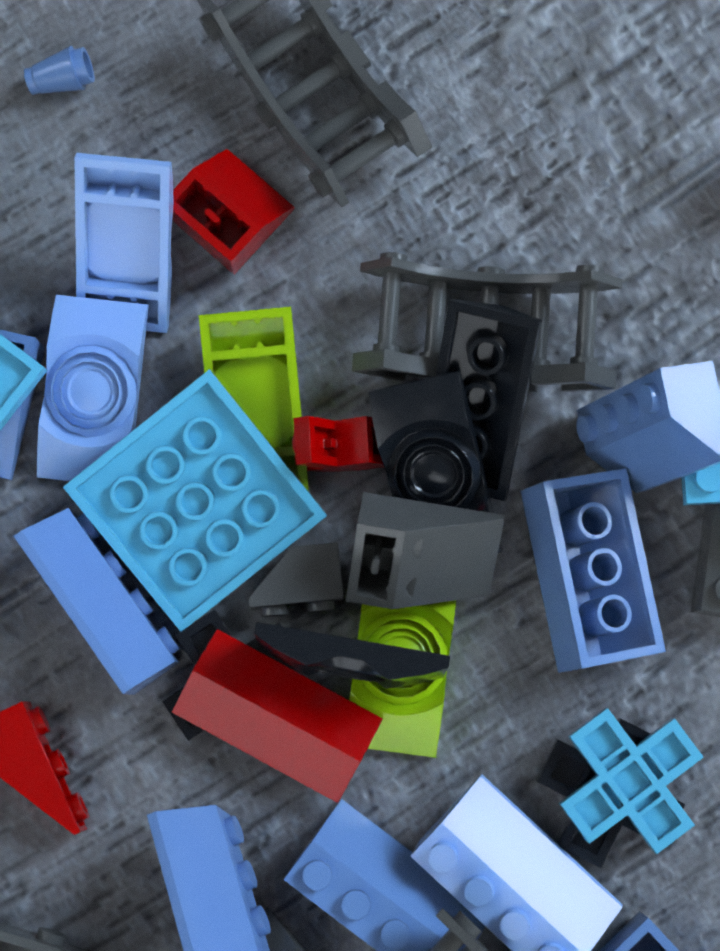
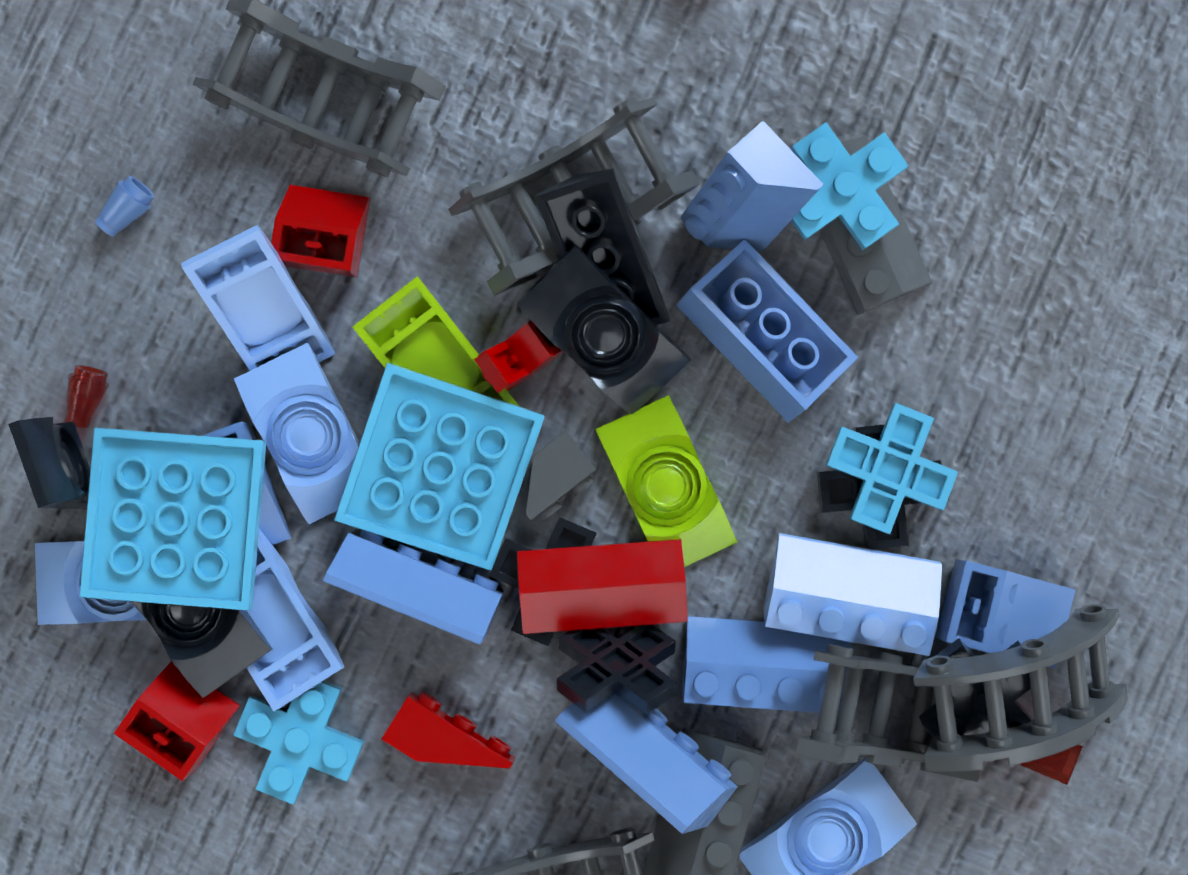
camera: 30 degrees left, 5 degrees up
black slope [254,622,450,689] -> none
dark grey slope [346,492,505,609] -> none
none -> black plate [557,624,677,715]

